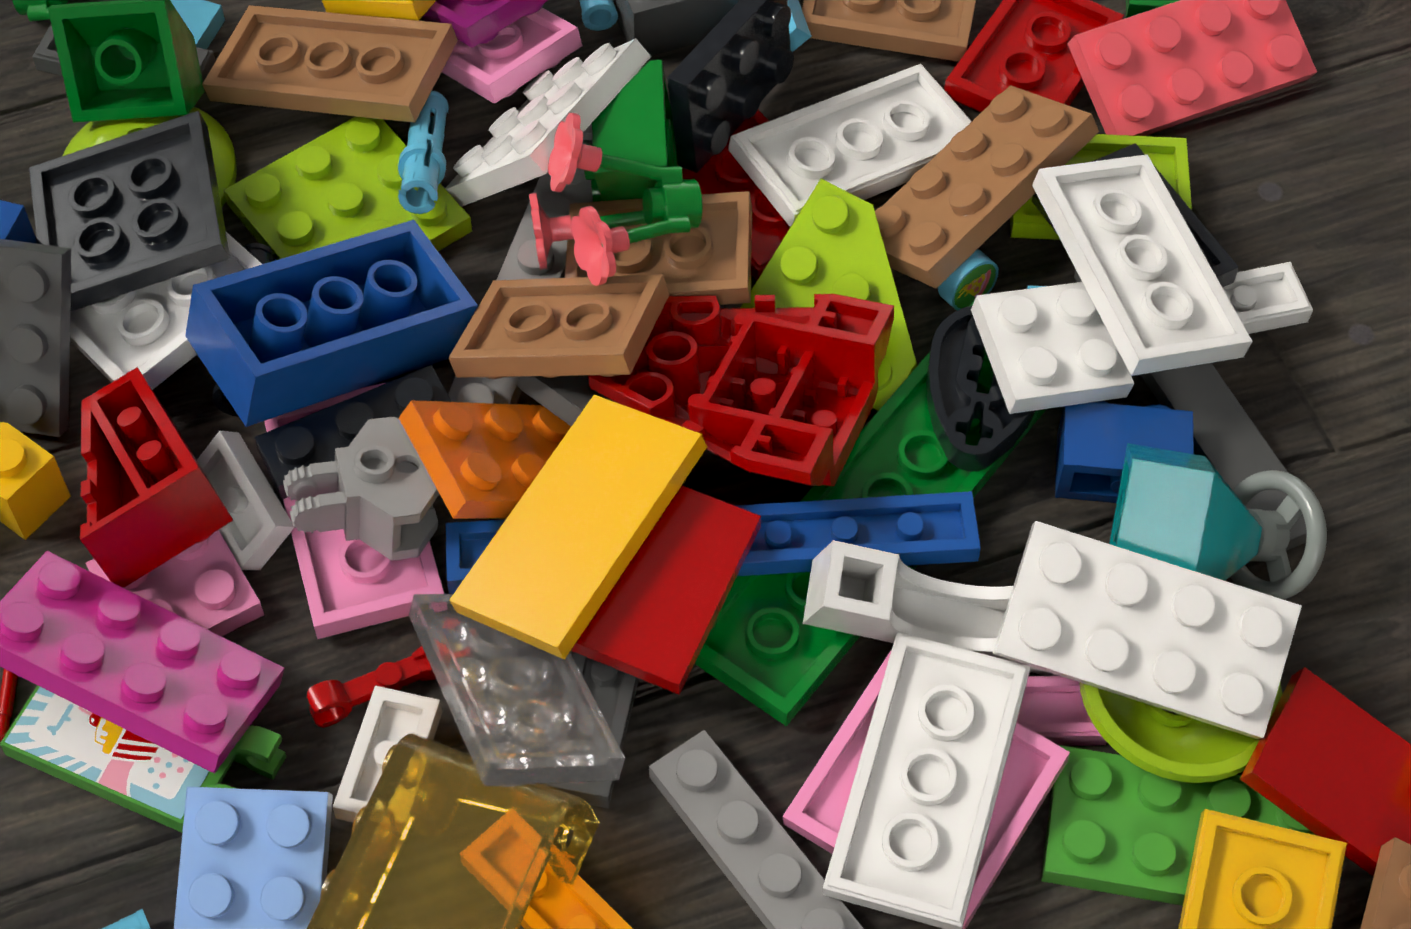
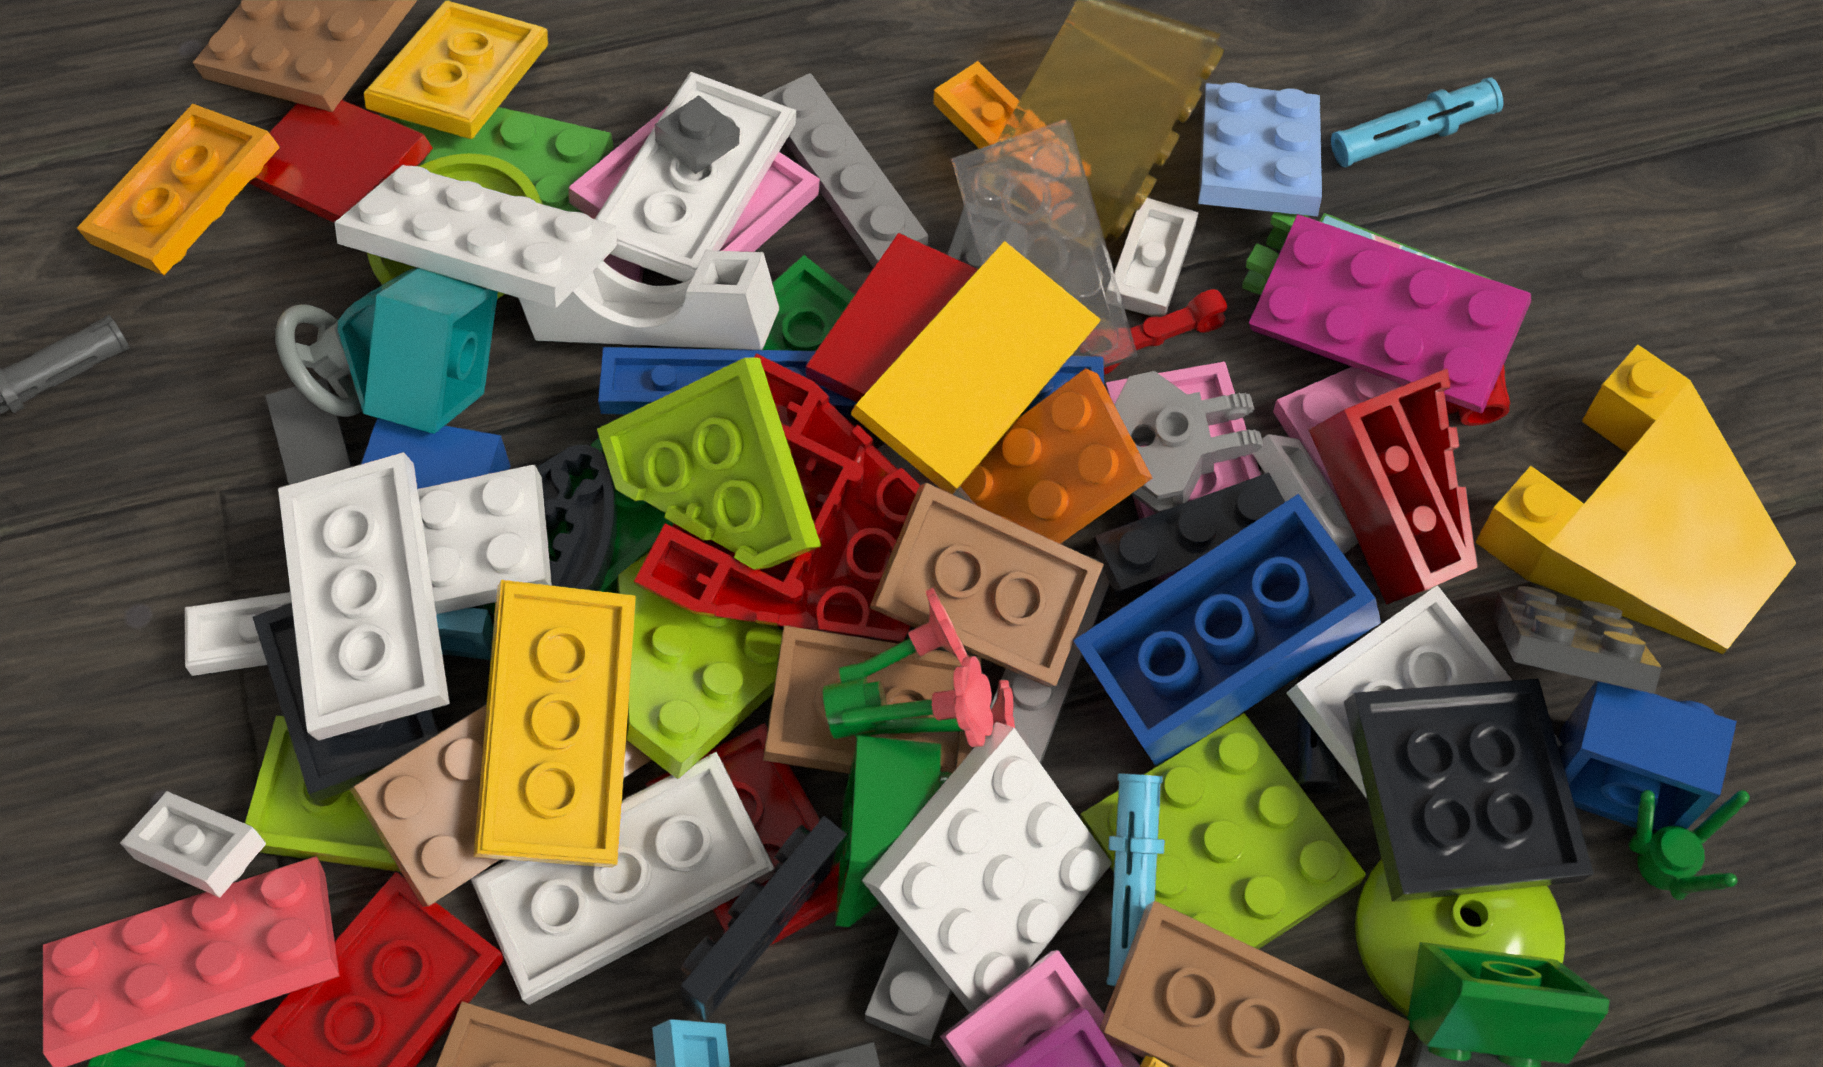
camera: 175 degrees left, 5 degrees up
none -> white plate [120,791,266,898]
none -> yellow tile [473,580,636,868]
none -> lime plate [597,358,821,570]
none -> dark grey plate [655,95,740,174]

